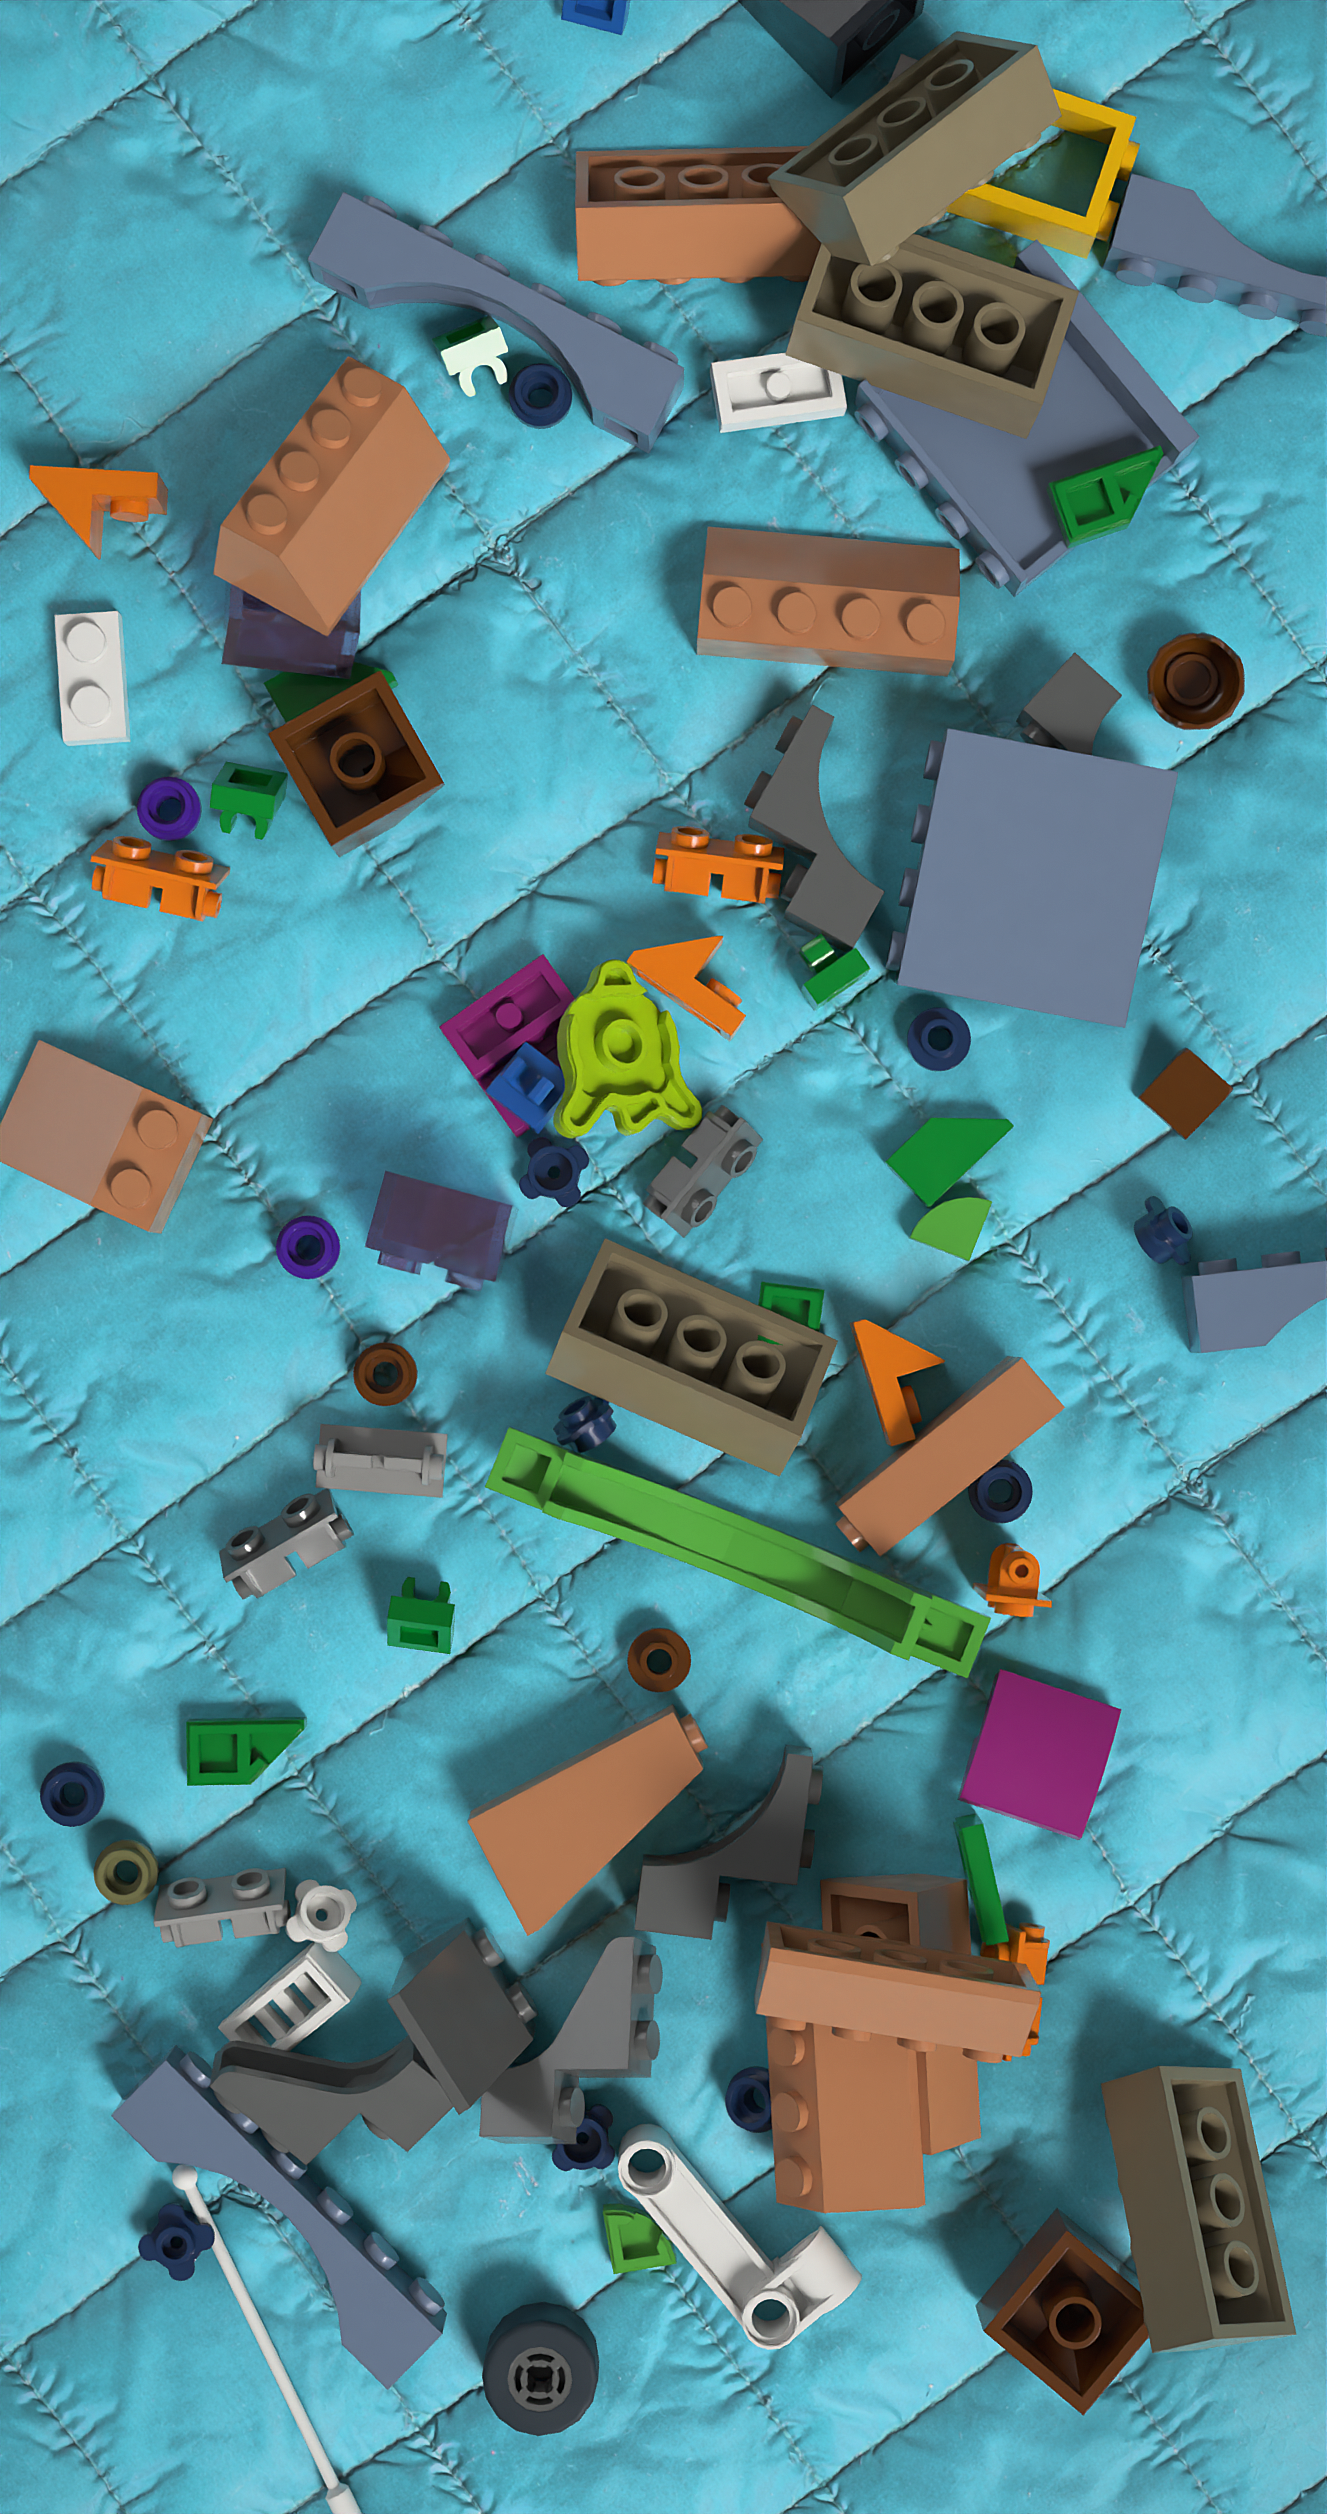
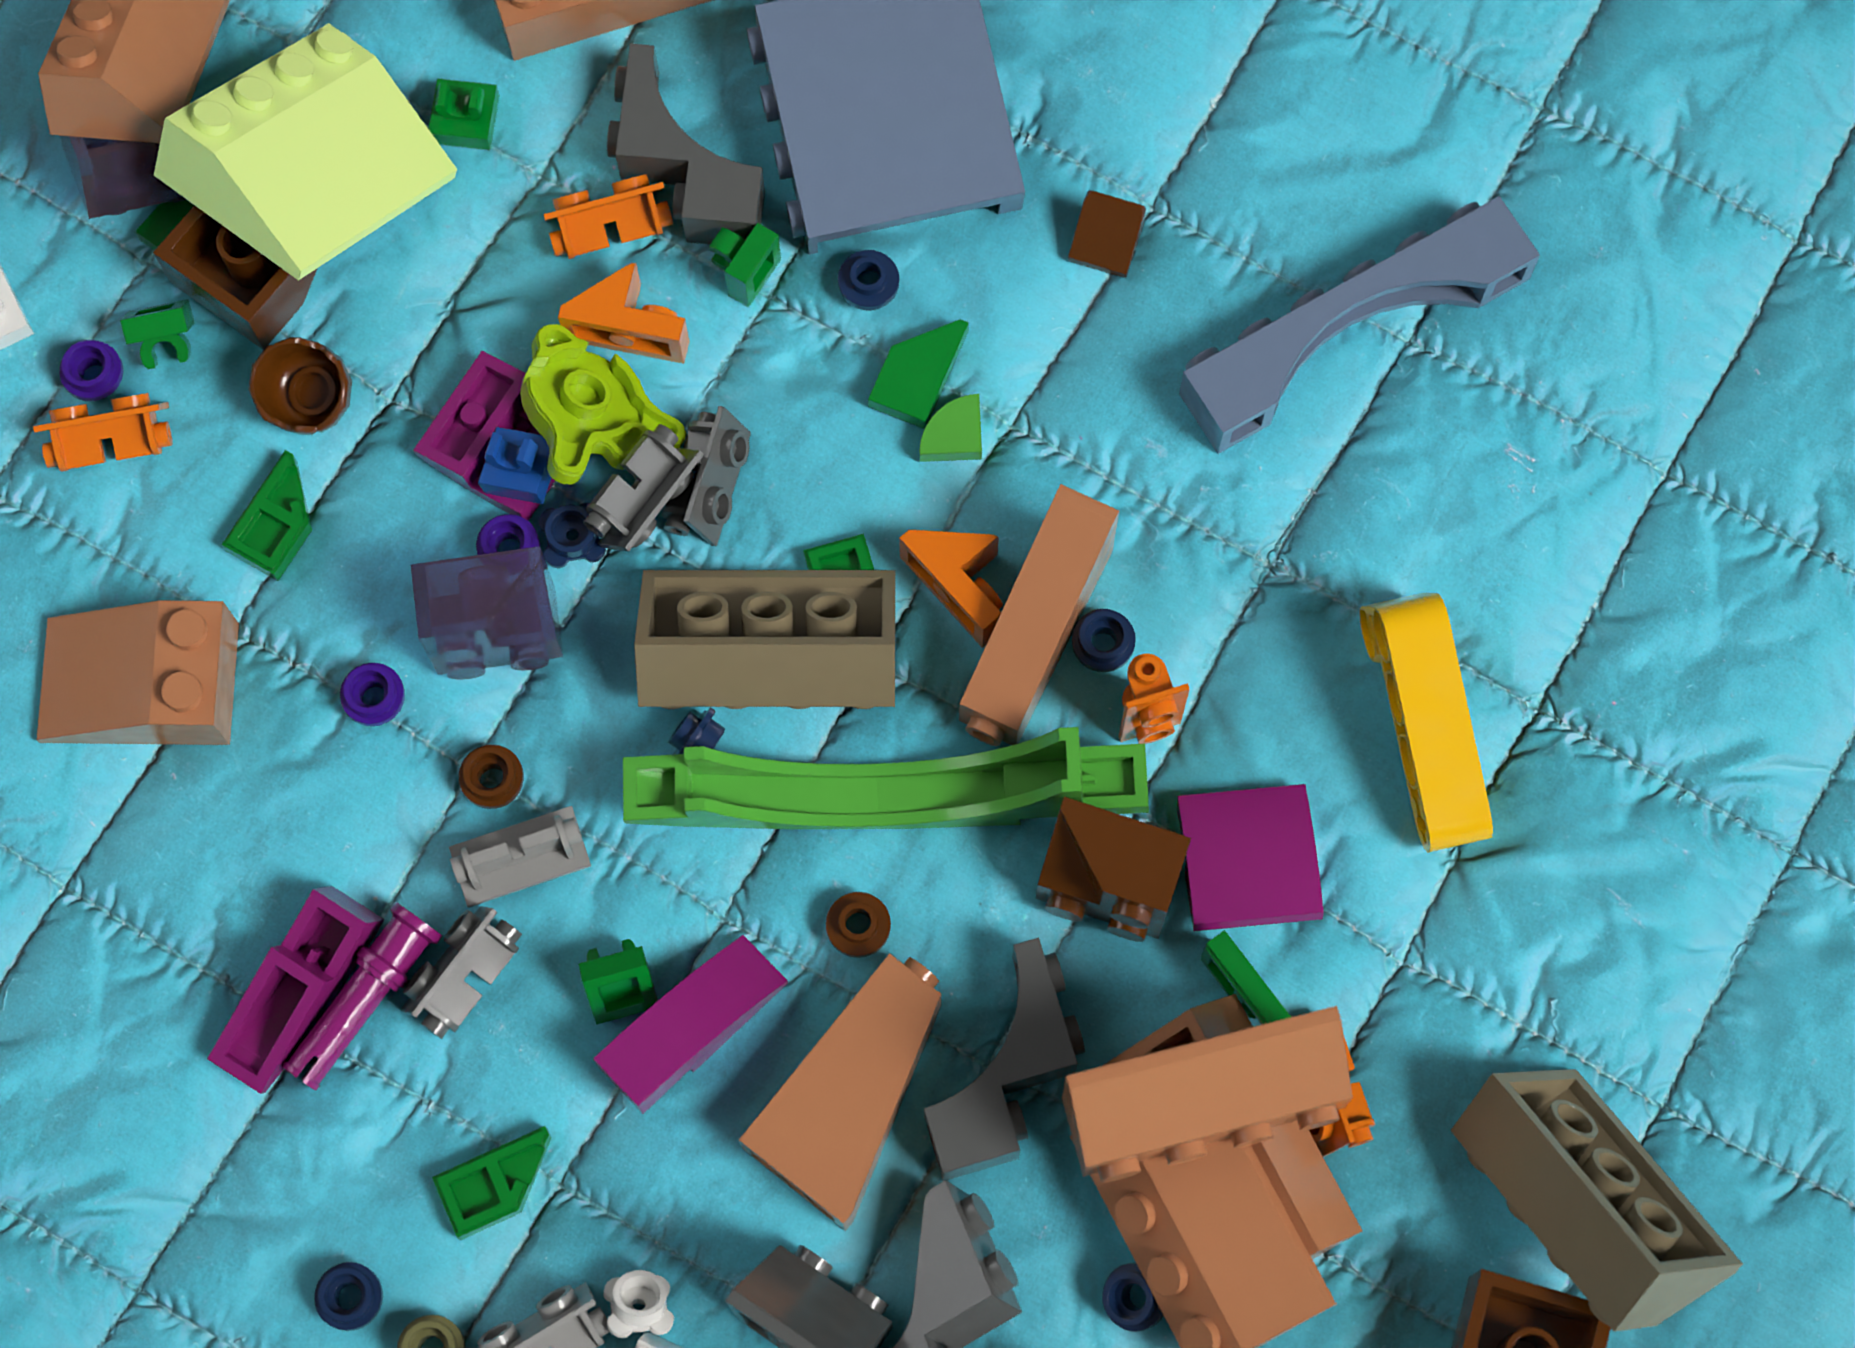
camera: 25 degrees left, 15 degrees down
dark blue plate [1134,1196,1193,1266] -> none
none -> yellowish green slope [154,23,457,281]
none -> magenta slope [207,886,385,1094]
none -> green tile [221,450,312,581]
none -> reddish brown hair [248,337,352,435]
none -> magenta pin [282,902,443,1091]
none -> green tile [428,79,500,150]
none -> dark purple plate [476,514,540,577]
none -> dark grey hinge [583,424,704,552]
none -> magenta slope [593,935,788,1114]
none -> reddish brown slope [1036,796,1191,942]
none -> yellow beam [1359,593,1493,853]

